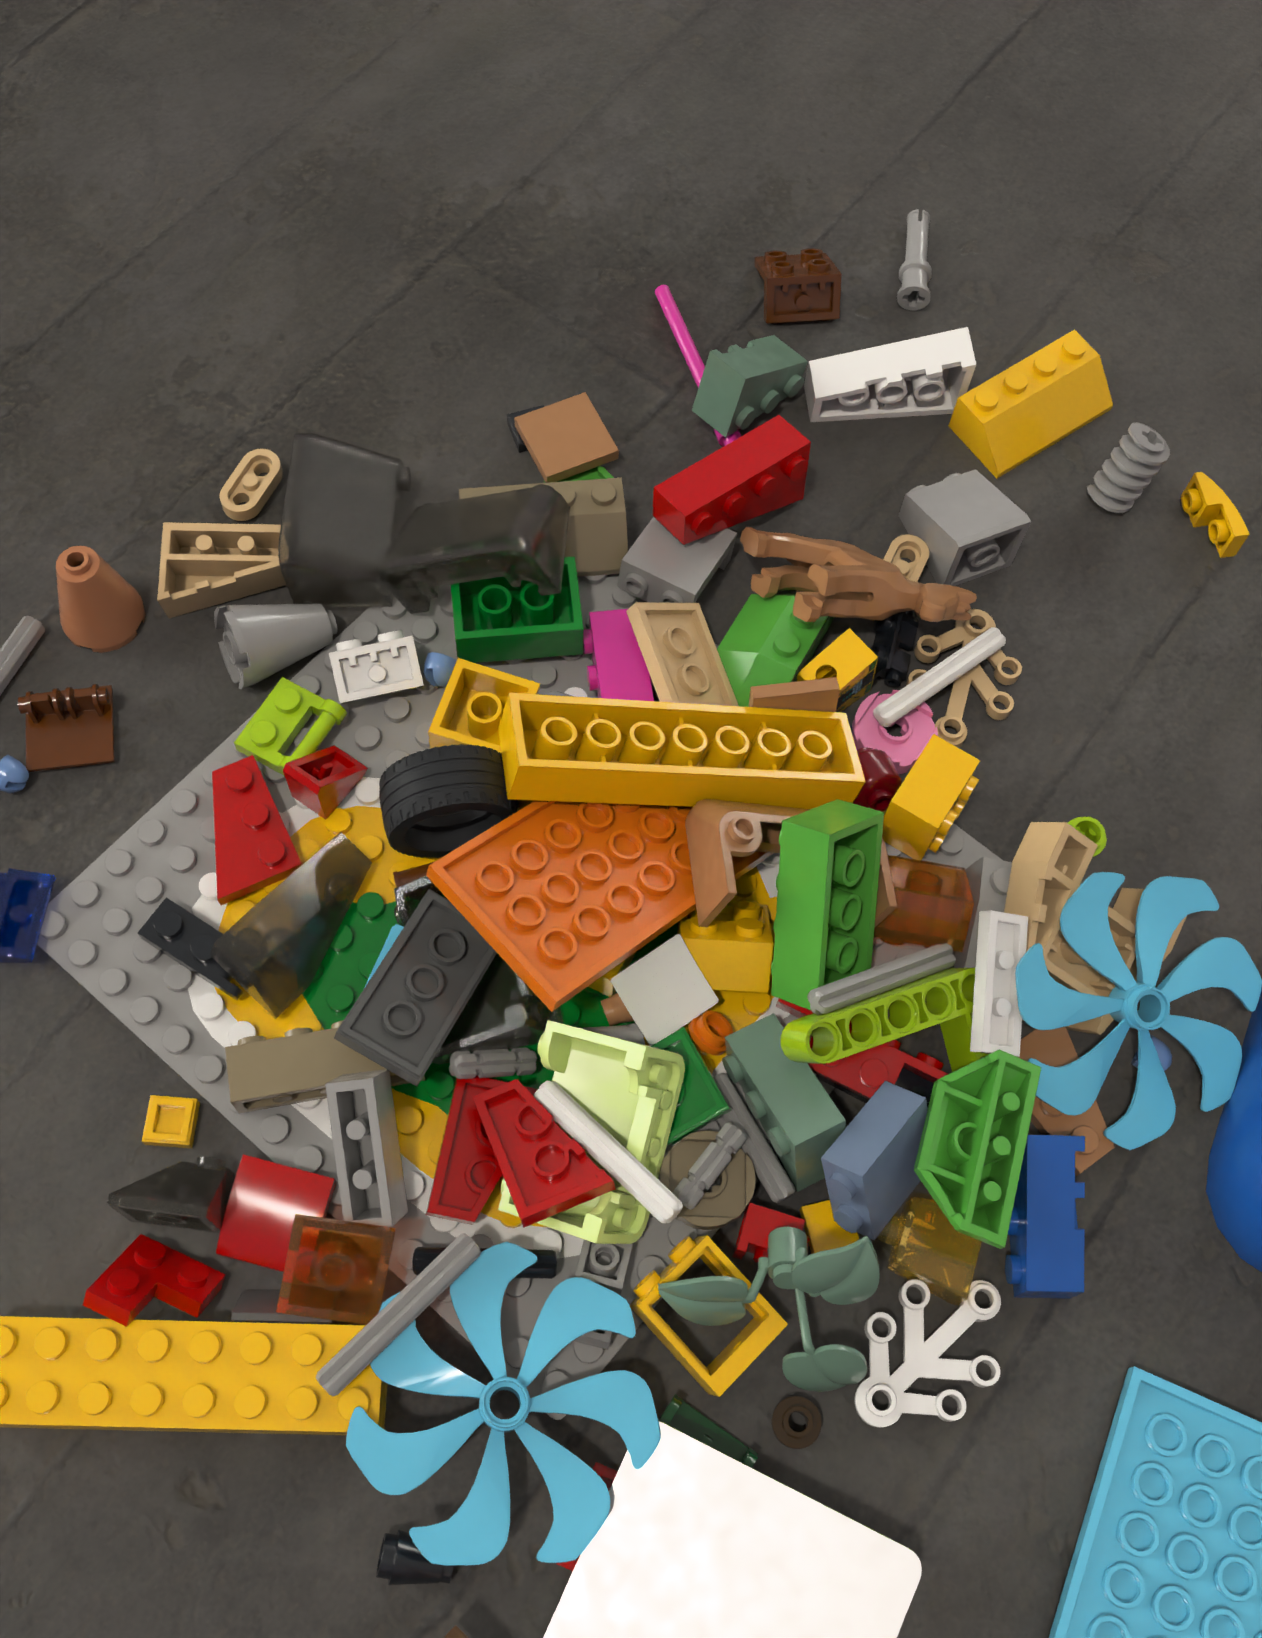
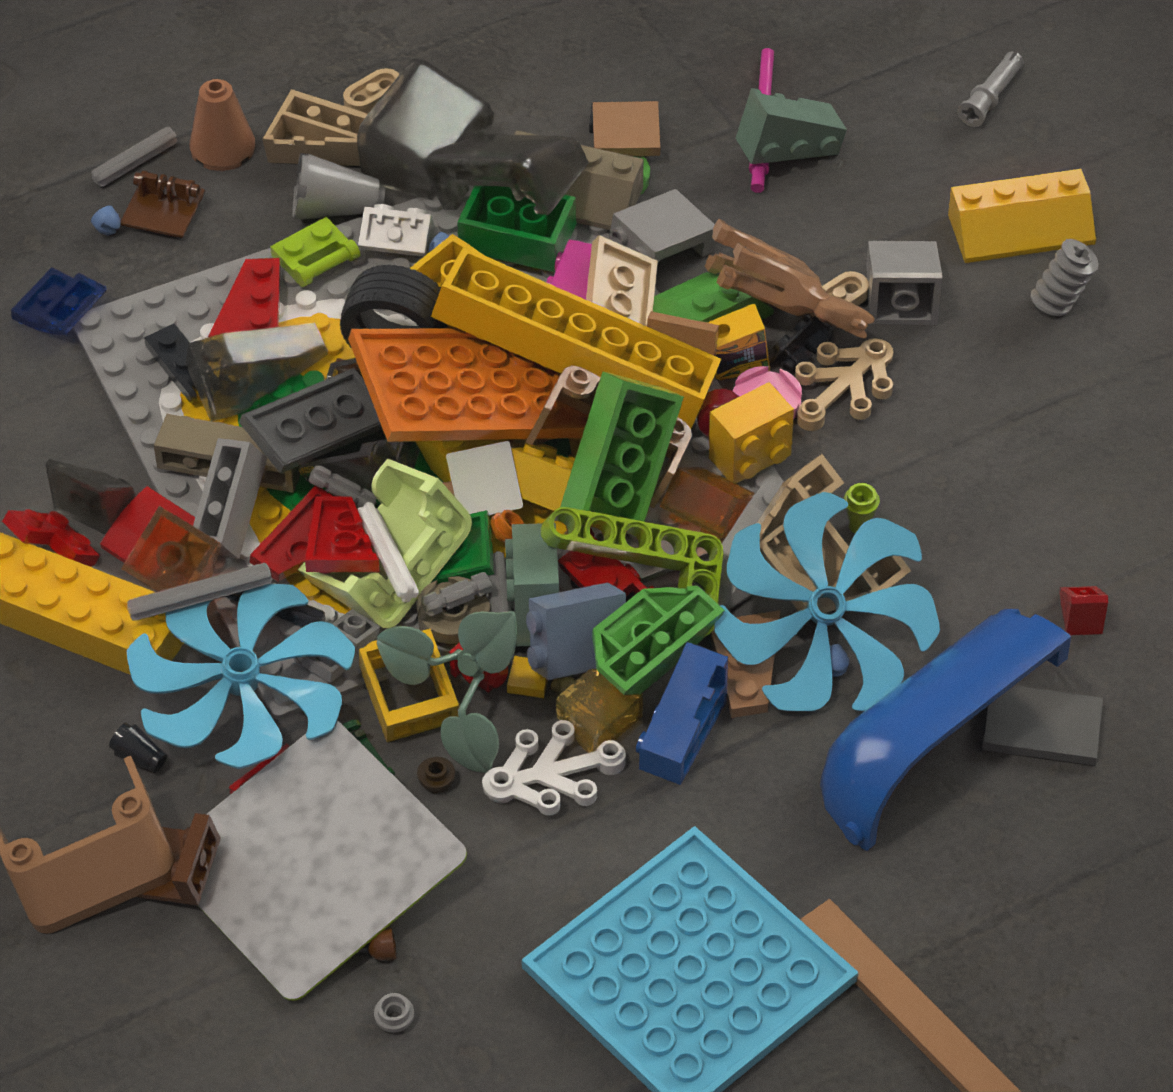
camera: 30 degrees right, 15 degrees down
yellow tile [142,1095,200,1149] -> none
red slope [283,745,368,820] -> none
red wedge [653,415,811,545] -> none
reddish brown bracket [755,248,842,323] -> none
white wedge [804,327,976,422] -> none
light grey axle [807,943,956,1015] -> none
white axle [873,627,1006,727] -> none
white plate [970,910,1028,1057] -> none
yellow slope [1181,472,1250,558] -> none

